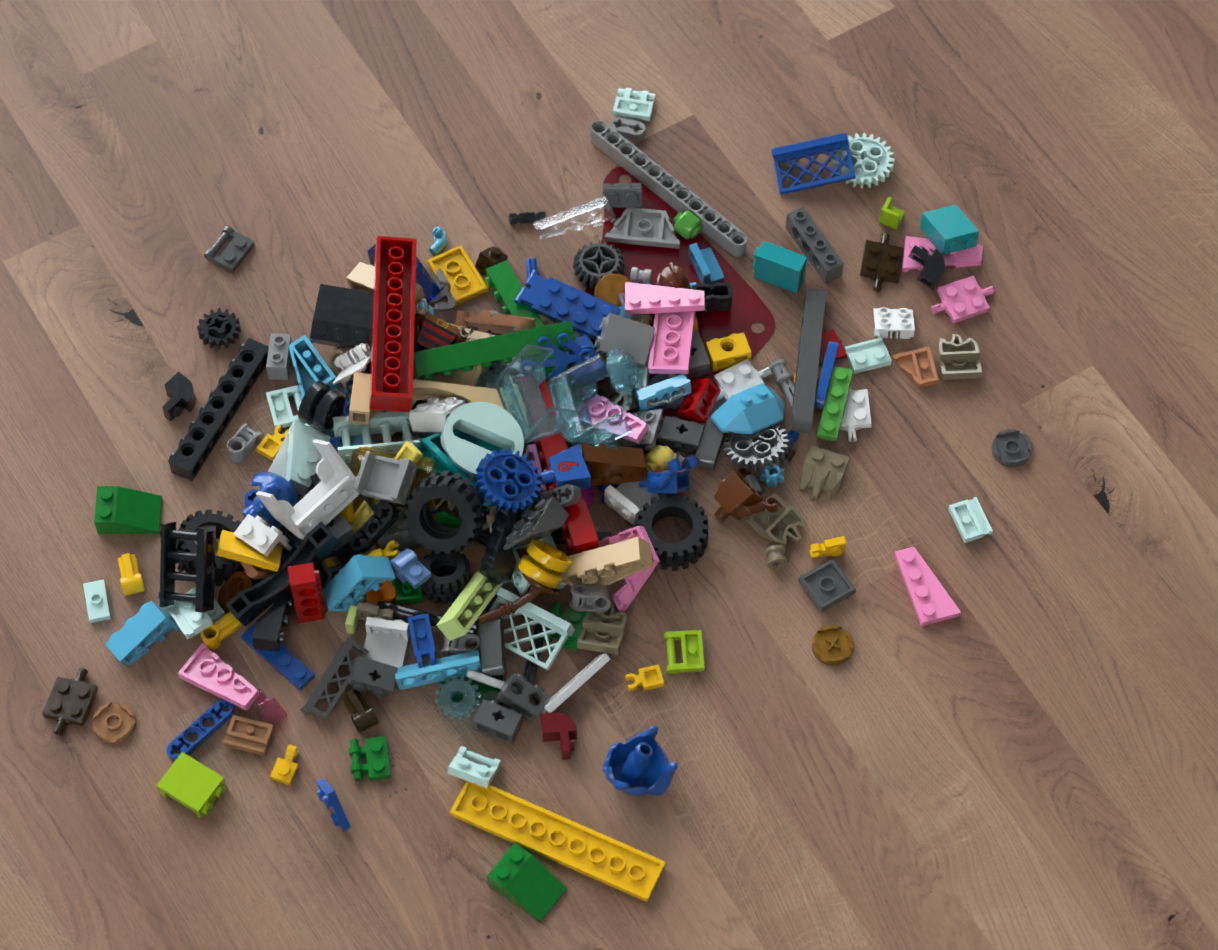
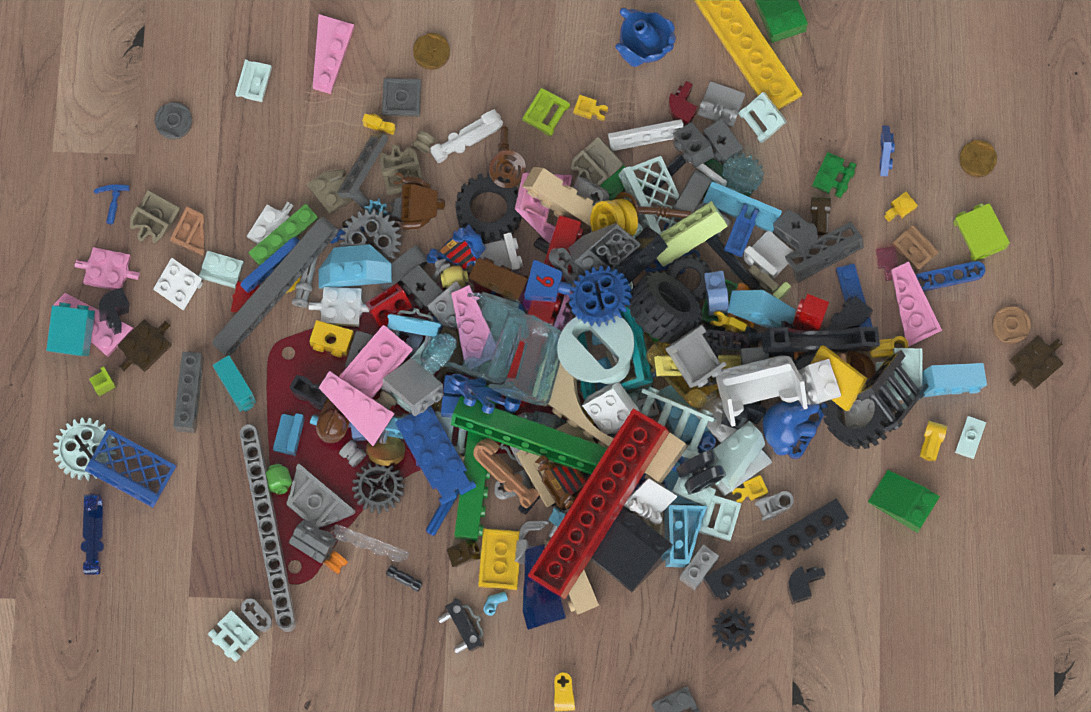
camera: 145 degrees left, 15 degrees up
none -> clear blue piece [80,493,104,575]
none -> blue piece [94,185,130,225]
none -> orange wheel [323,550,348,575]
none -> dark grey piece [337,134,388,209]
none -> white piece [430,109,503,164]
none -> black piece [438,598,485,653]
none -> reddish brown dish [489,126,526,188]
none -> yellow piece [554,672,575,711]
none -> light grey hinge [698,81,746,127]
none -> pearl gold tile [959,140,997,178]

